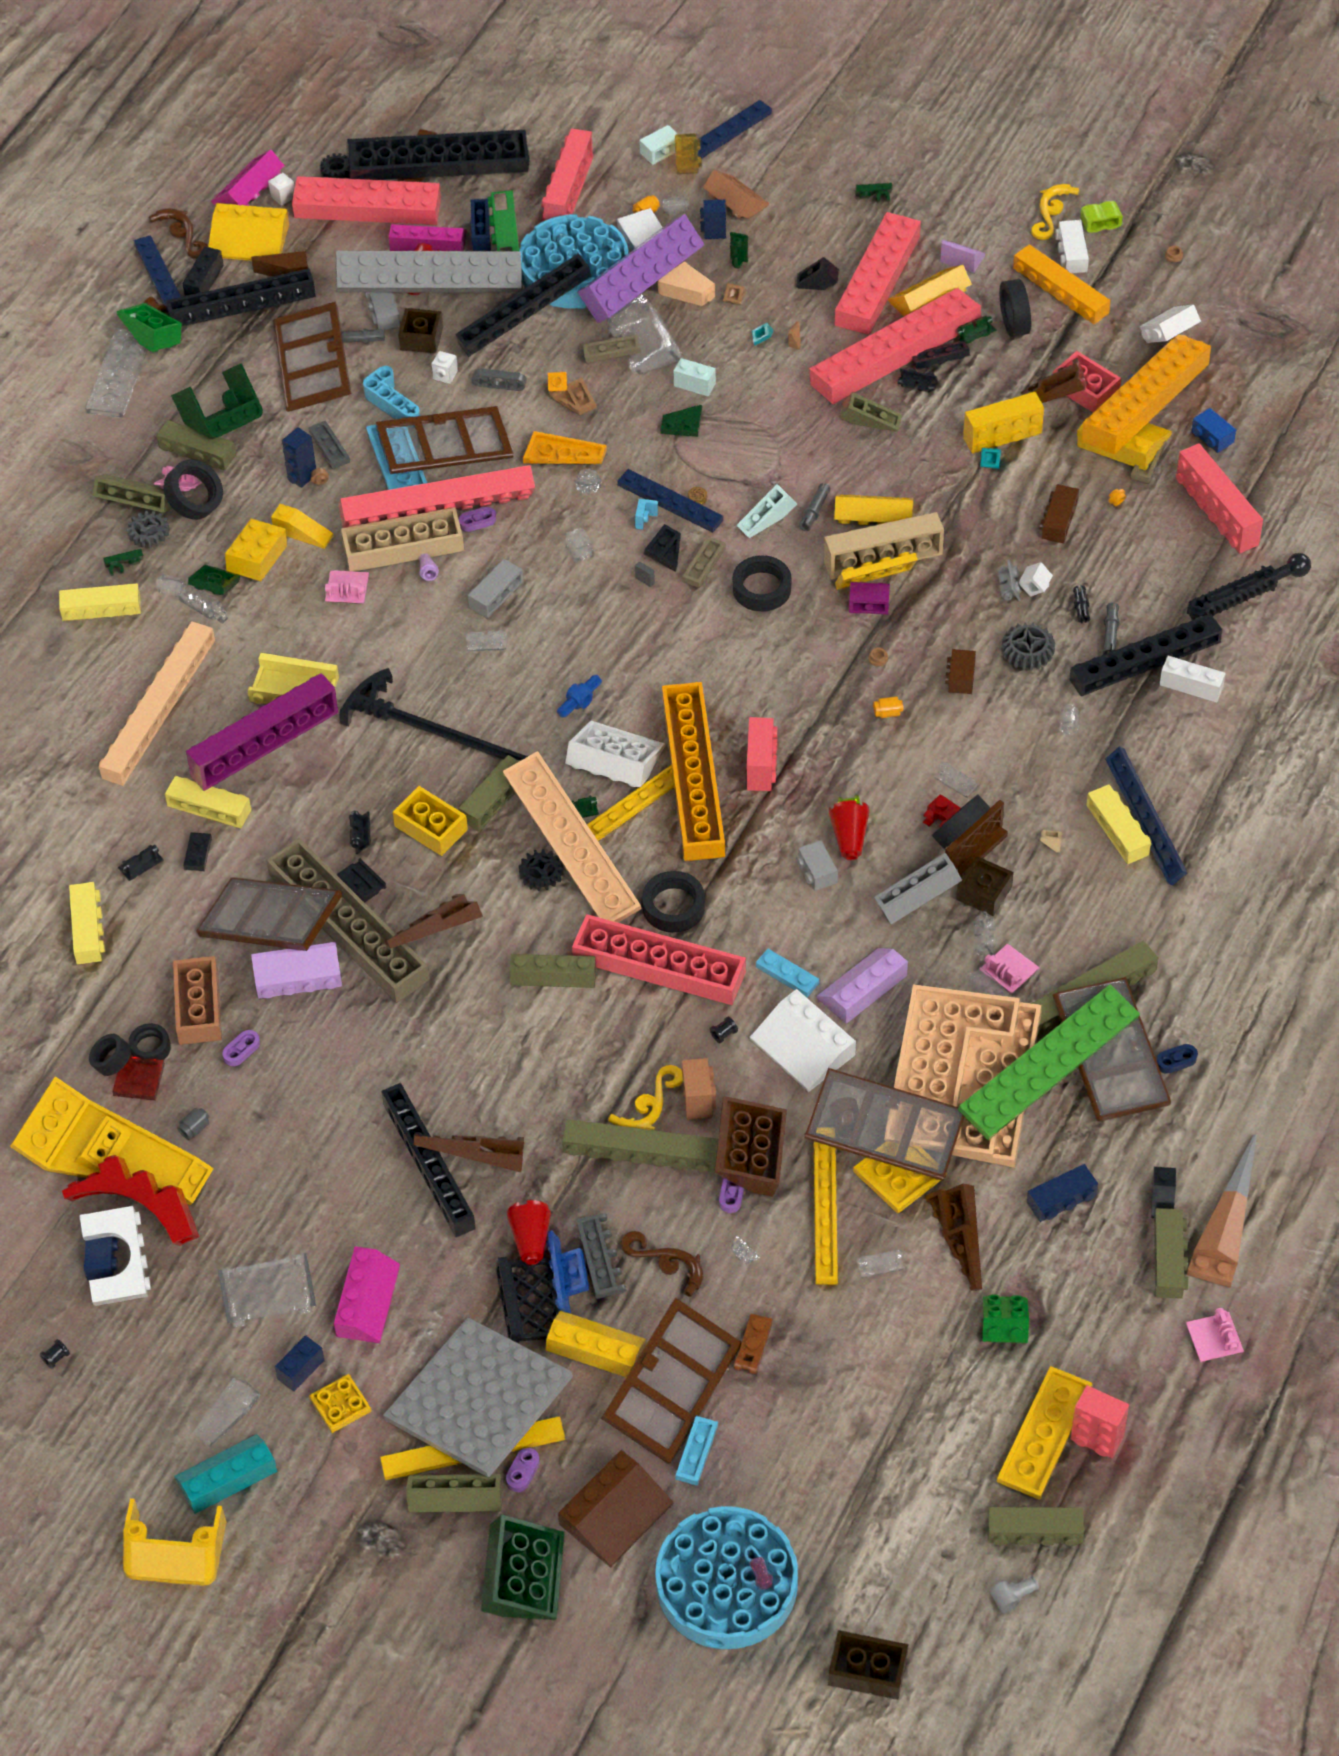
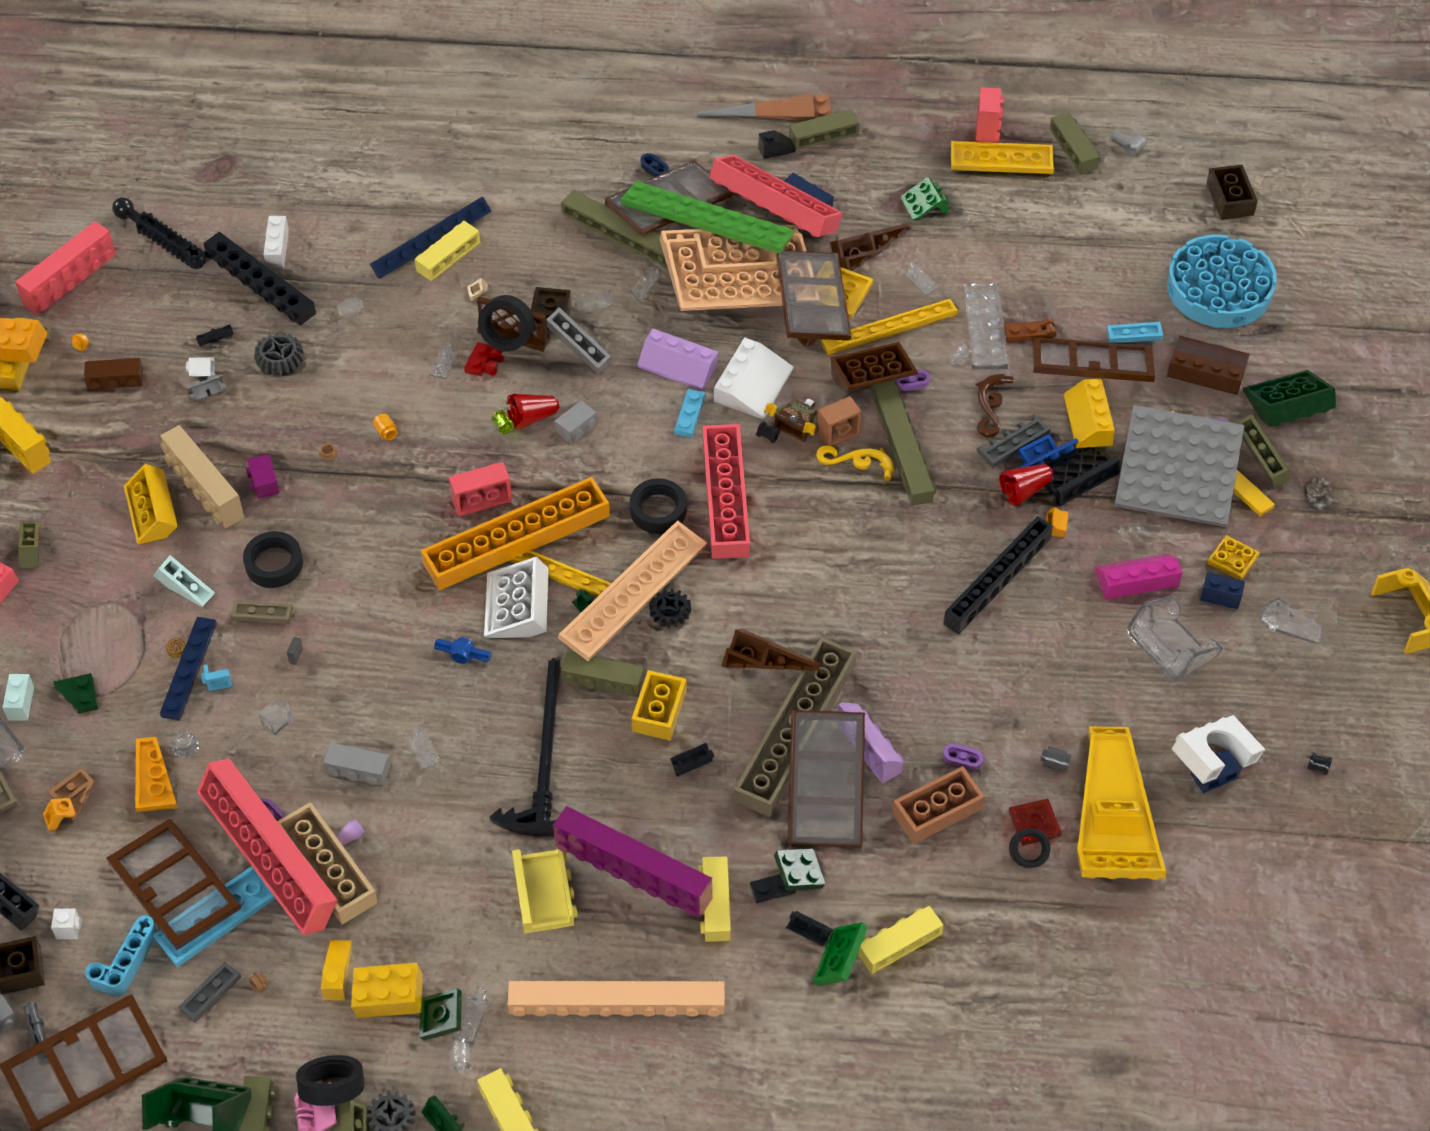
camera: 115 degrees left, 0 degrees up
red arch [62,1155,200,1246] -> none
black tyre [129,1023,171,1065] -> none
teal slope [174,1434,278,1514] -> none
dark blue brick [282,427,316,488] -> none
bright pink hinge [325,570,369,603] -> none
black plate [337,858,387,903] -> none
reddish brown wedge [414,1135,524,1172] -> none
dark grey beam [472,368,527,391] -> none
olive brick [509,954,596,988] -> none
black wing [644,524,681,572] -> none
clear pink pin [749,1557,774,1590] -> none
dark grey pin [799,483,831,531] -> none
yellow plate [835,552,918,590] -> none
reddish brown brick [945,649,976,694] -> none
teal slope [980,448,1001,469] -> none
bright pink hinge [980,944,1039,994] -> none
dark grey pin [1103,602,1120,655] -> none
bright pink hinge [1186,1308,1244,1362] -> none
none -> coral brick [709,154,843,237]
none -> torso [764,399,819,442]
none -> plate [774,849,825,890]
none -> green plate [813,922,868,986]
none -> clear plate [963,283,1009,369]
none -> light orange piece [1046,507,1069,538]

